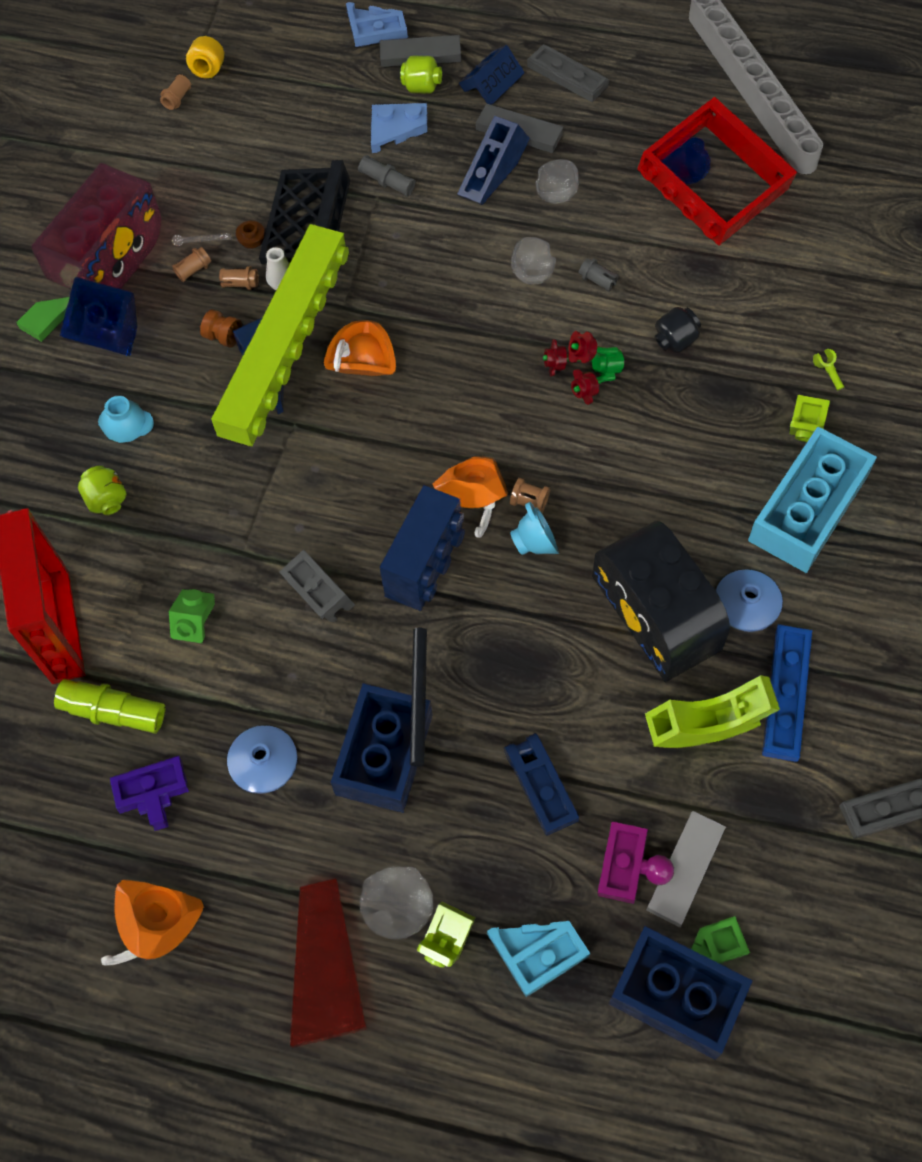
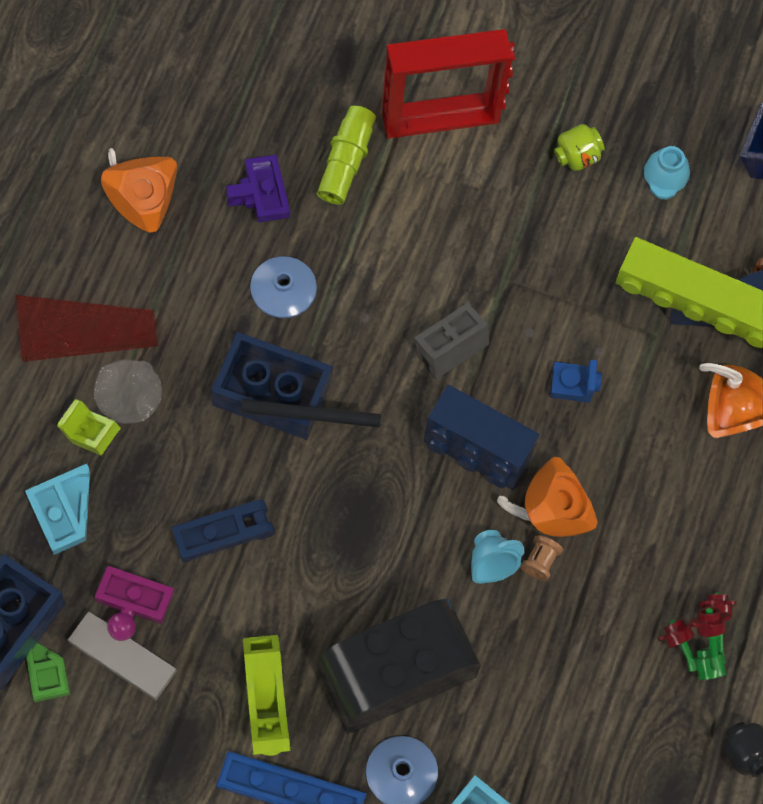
camera: 85 degrees right, 5 degrees up
bright green bracket [169,589,215,643] -> none
none -> blue bracket [550,360,602,403]

